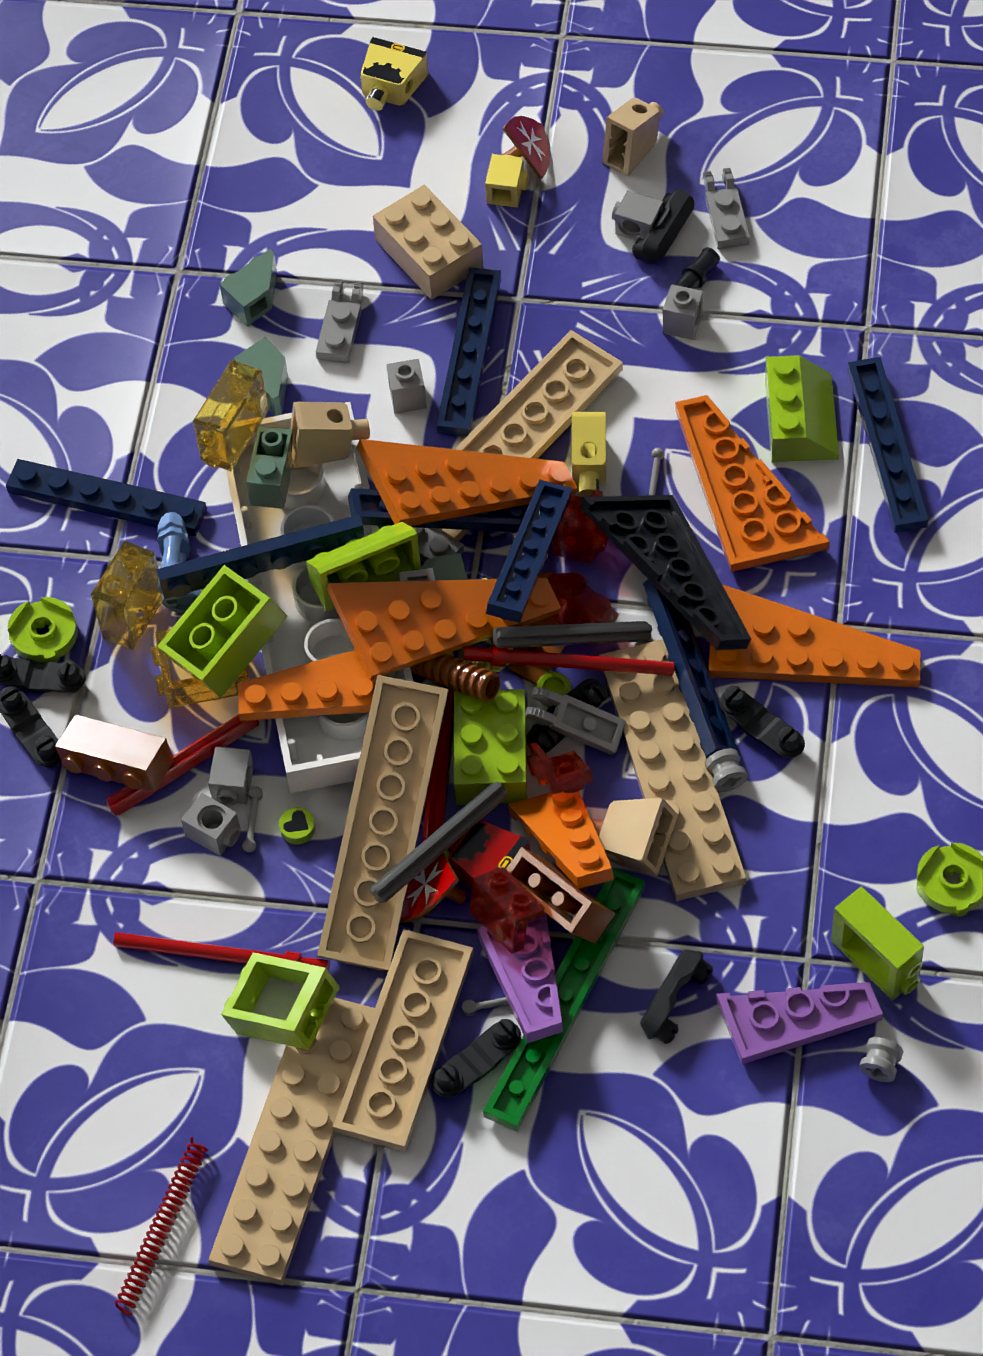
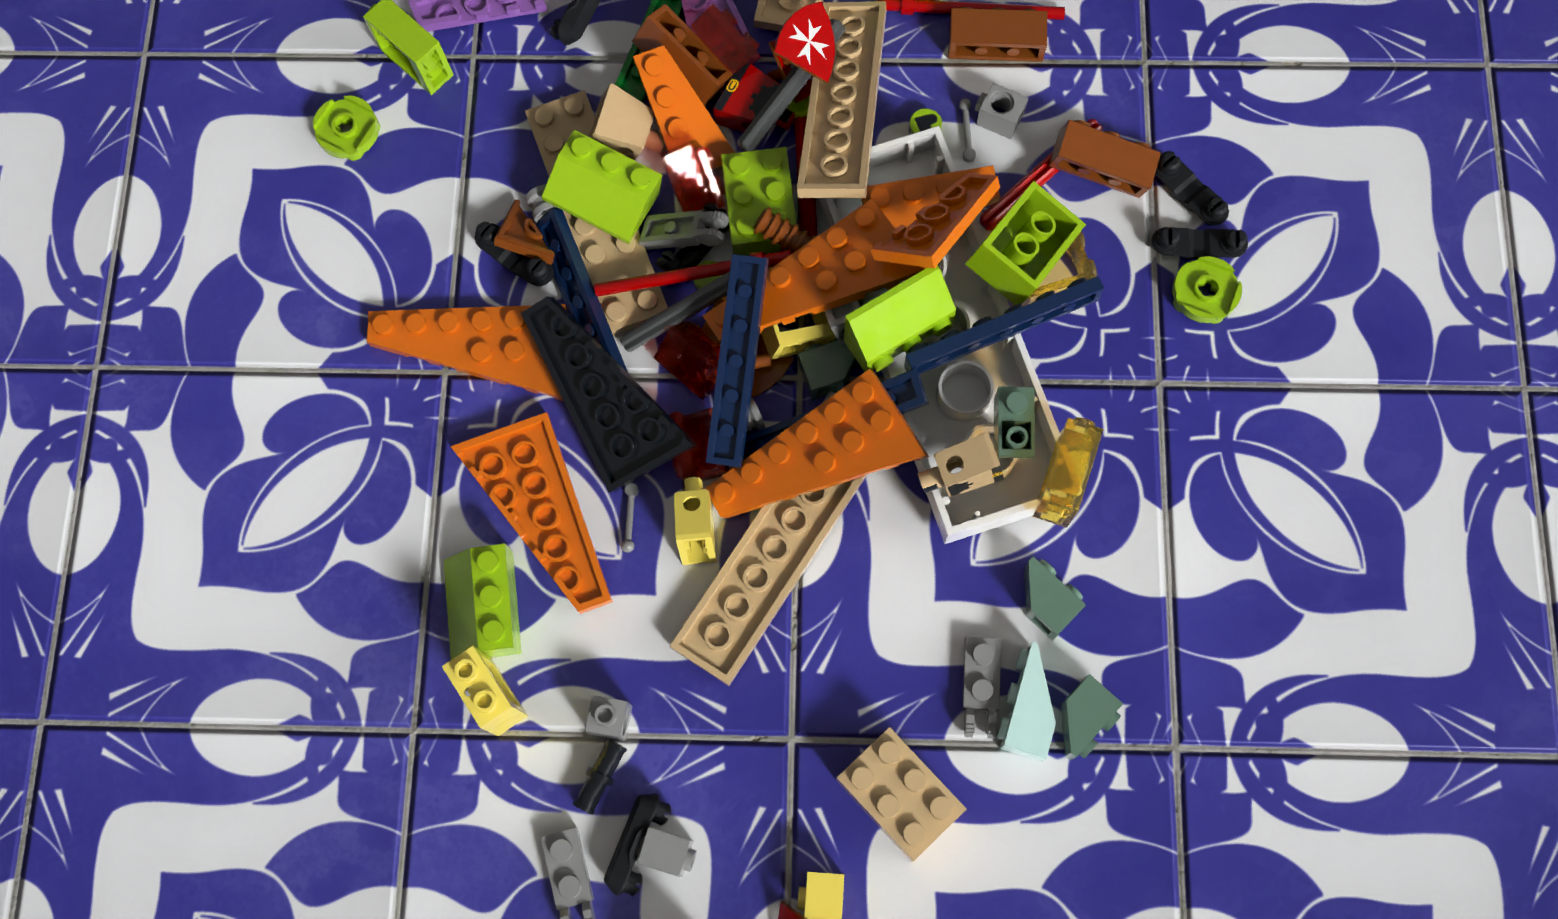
camera: 175 degrees right, 15 degrees up
dark blue plate [6,459,207,537] -> none
clear yellow window [91,541,162,650] -> none
medium blue piece [157,512,201,614] -> none
light grey brick [208,747,254,805] -> none
light grey brick [386,359,427,414] -> none
dark blue plate [437,267,501,436] -> none
dark blue plate [847,357,929,533] -> none
none -> light yellow window [442,646,528,736]
none -> dark orange tile [494,199,555,265]
none -> lime slope [542,130,662,244]
none -> red shield [773,1,835,84]
none -> orange wing [871,173,1000,268]
none -> dark orange brick [948,7,1047,62]
none -> light aqua slope [996,641,1056,762]

